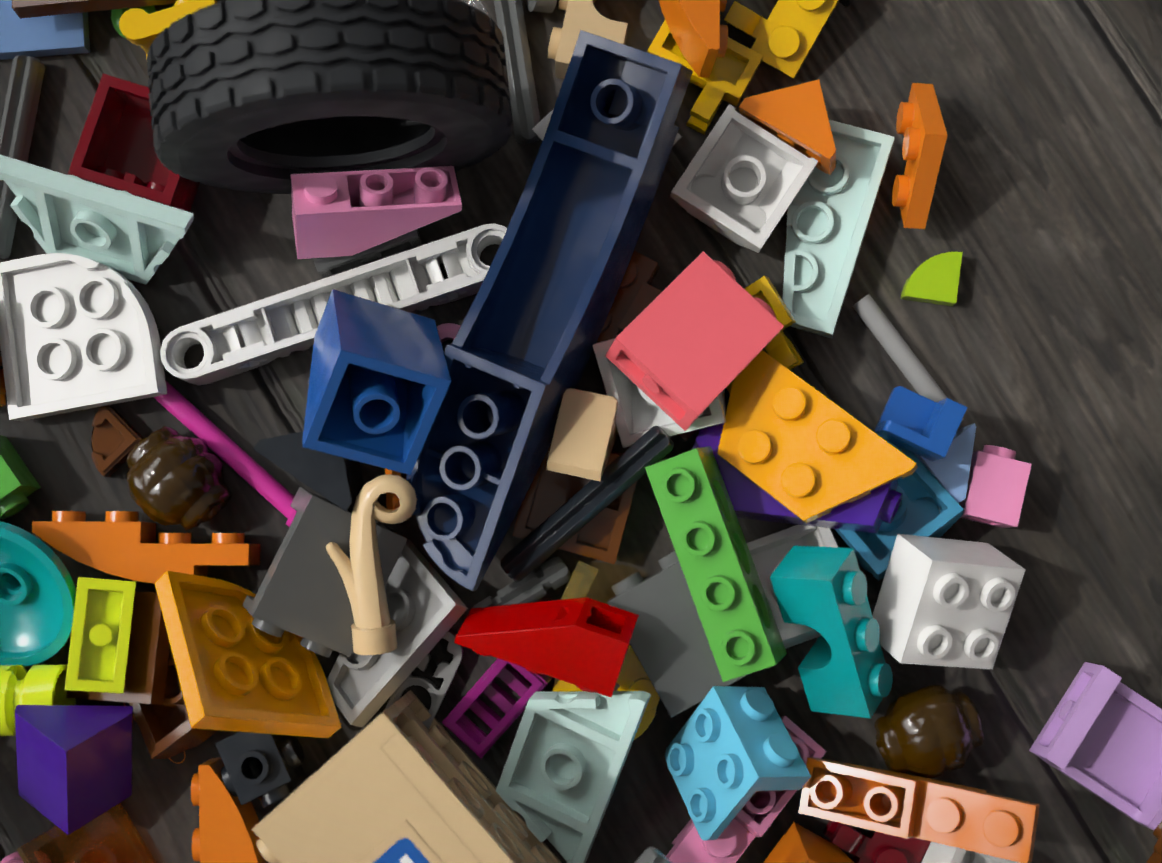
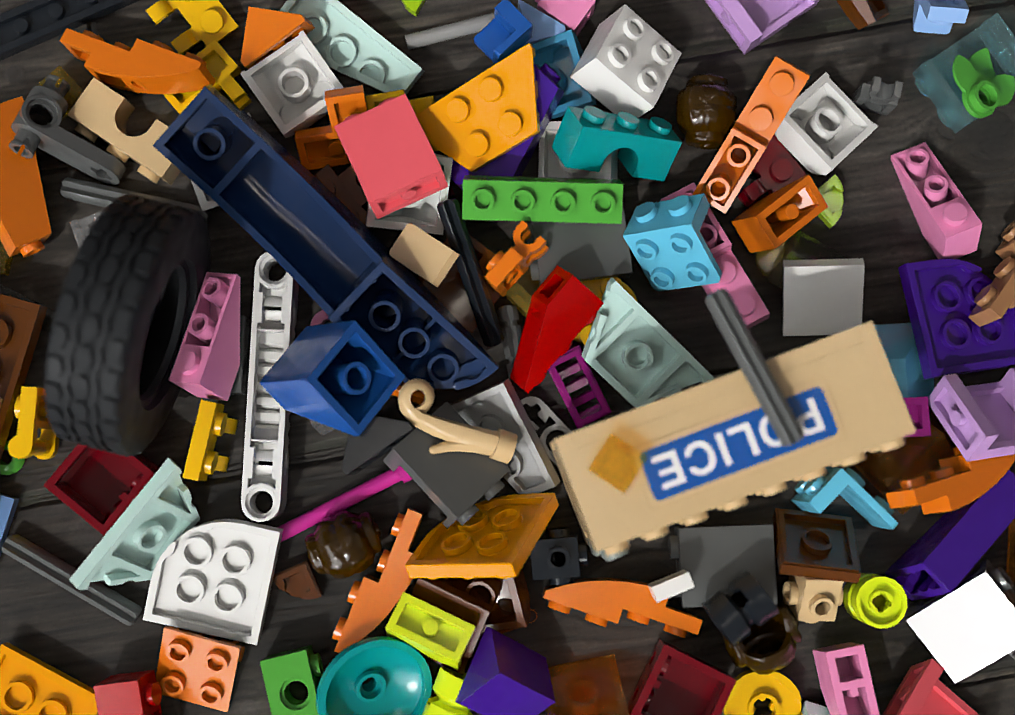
camera: 70 degrees left, 0 degrees up
none -> yellow plate [182,400,238,481]
none -> orange plate [295,85,368,170]
none -> orange plate [485,220,549,297]
none -> clear yellow tile [587,434,648,494]

